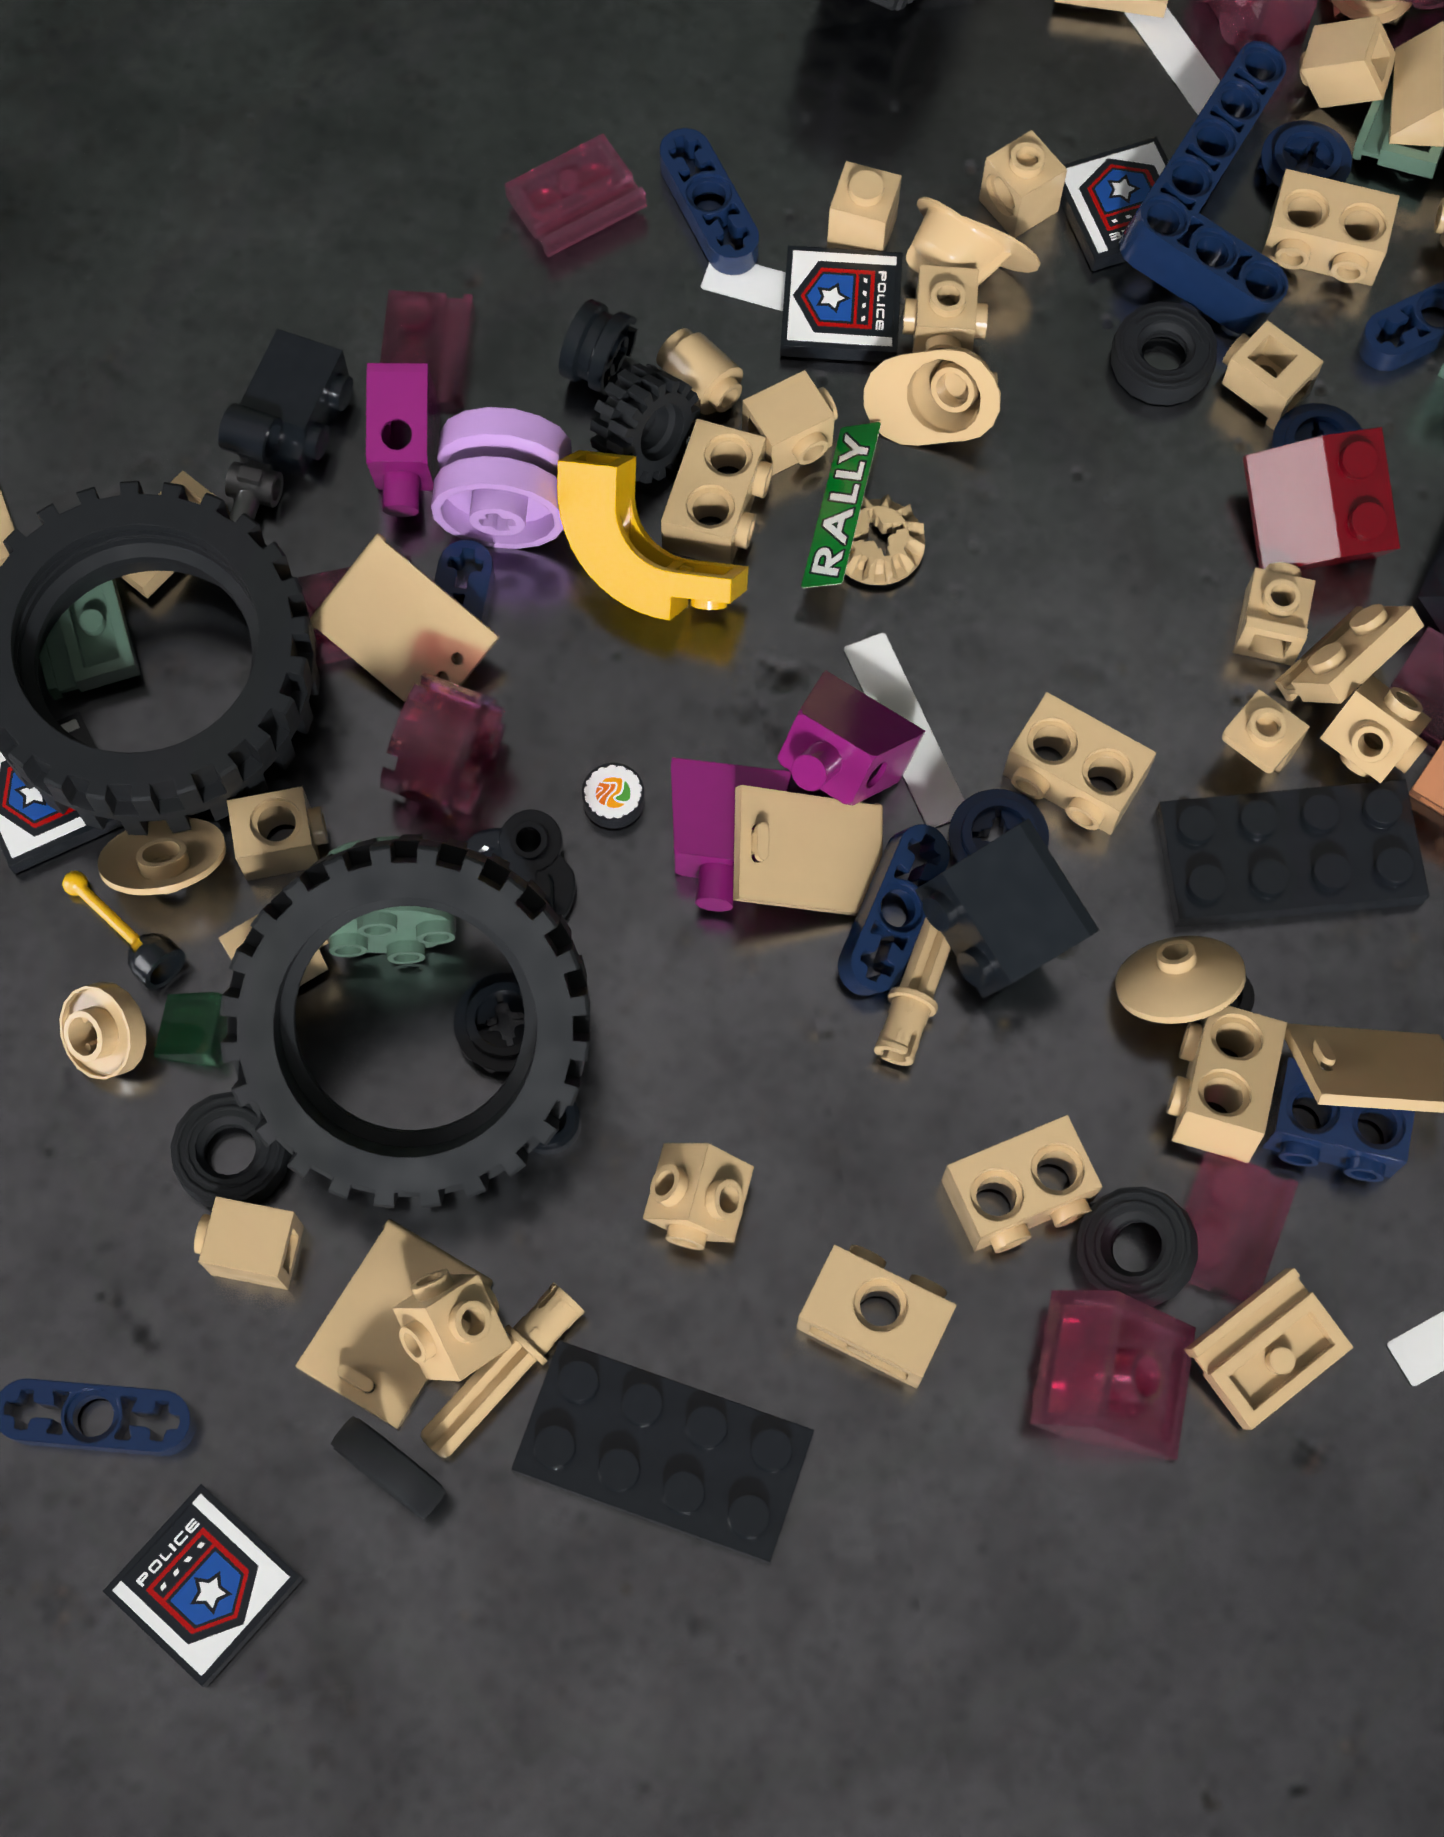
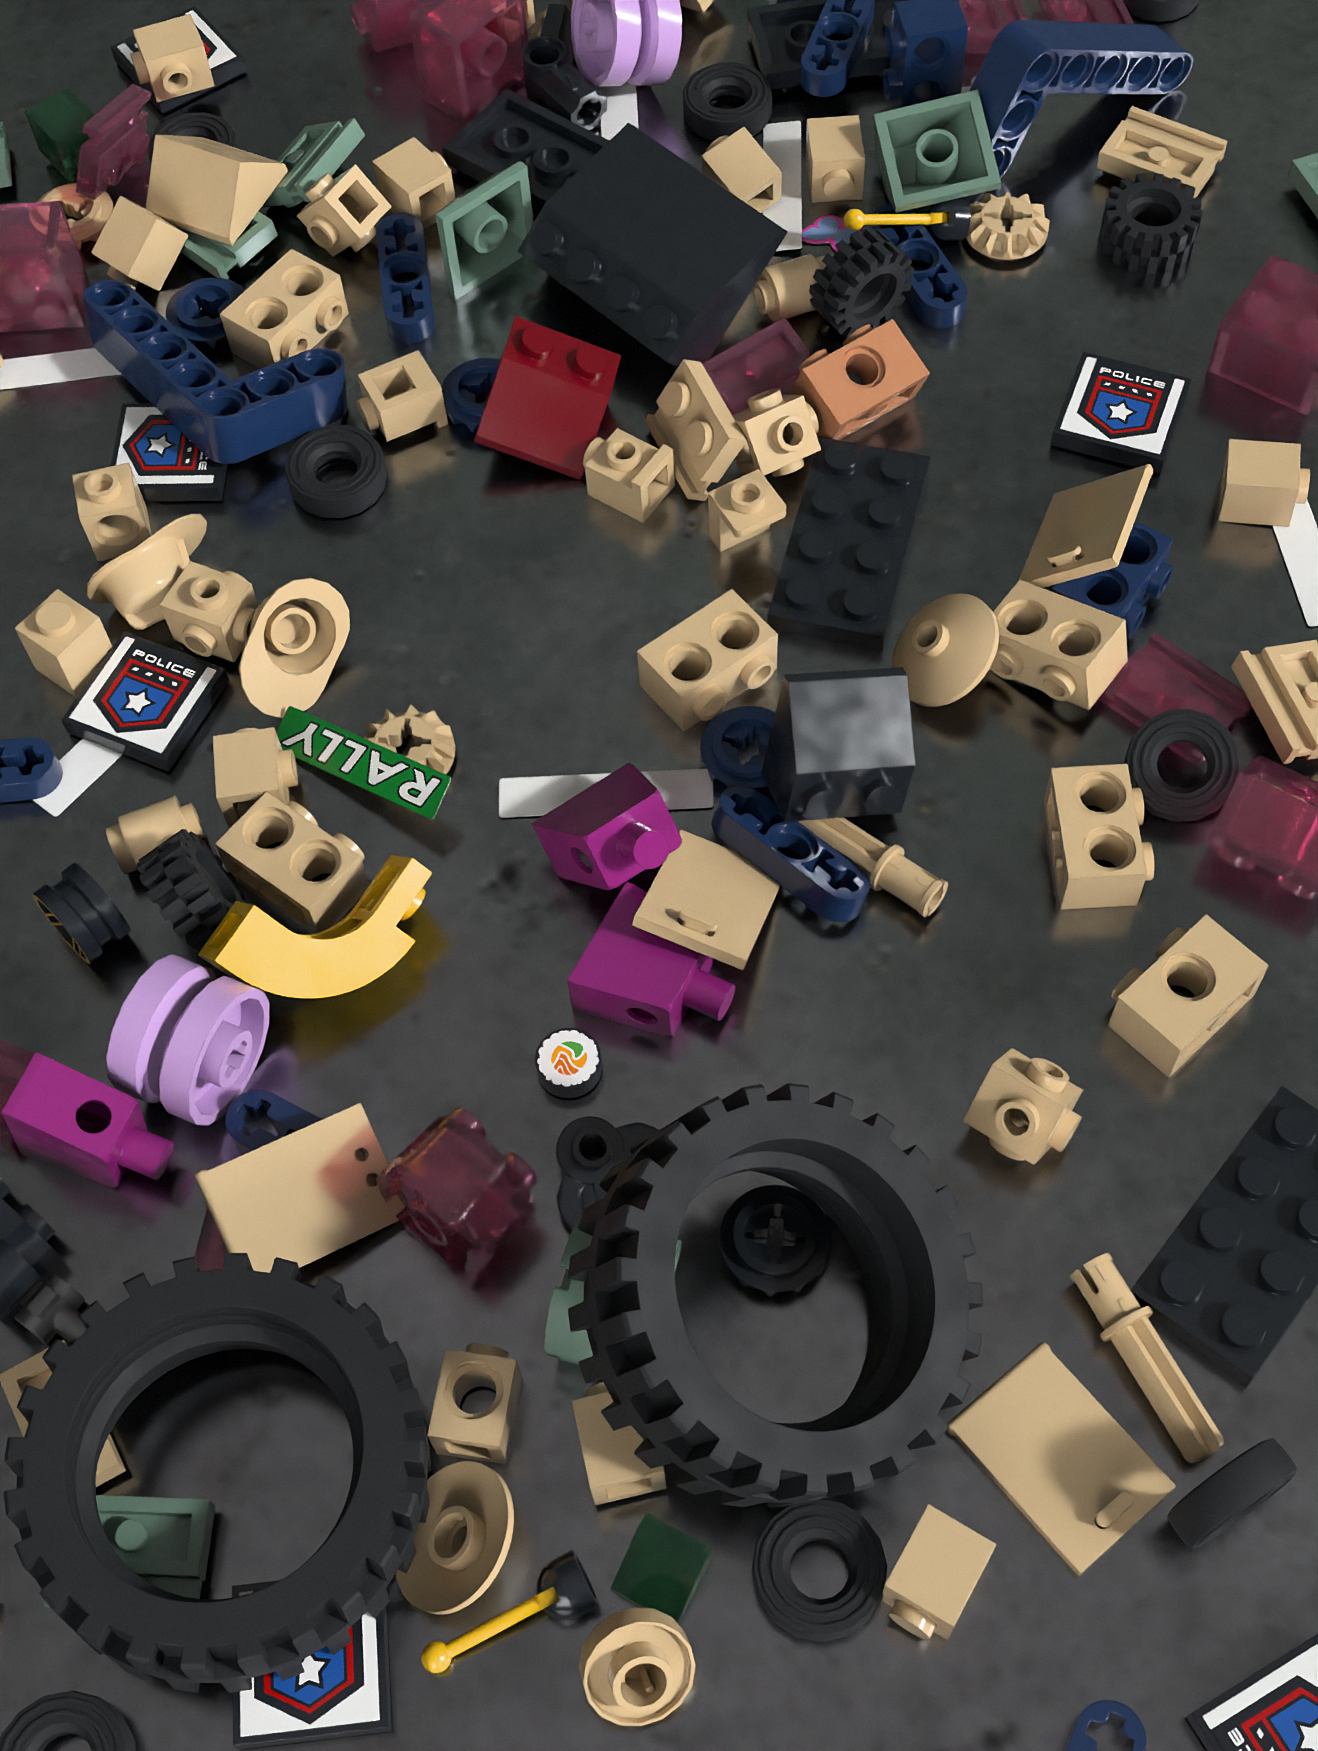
camera: 65 degrees left, 10 degrees down
tan brick [392,1269,512,1381] -> none

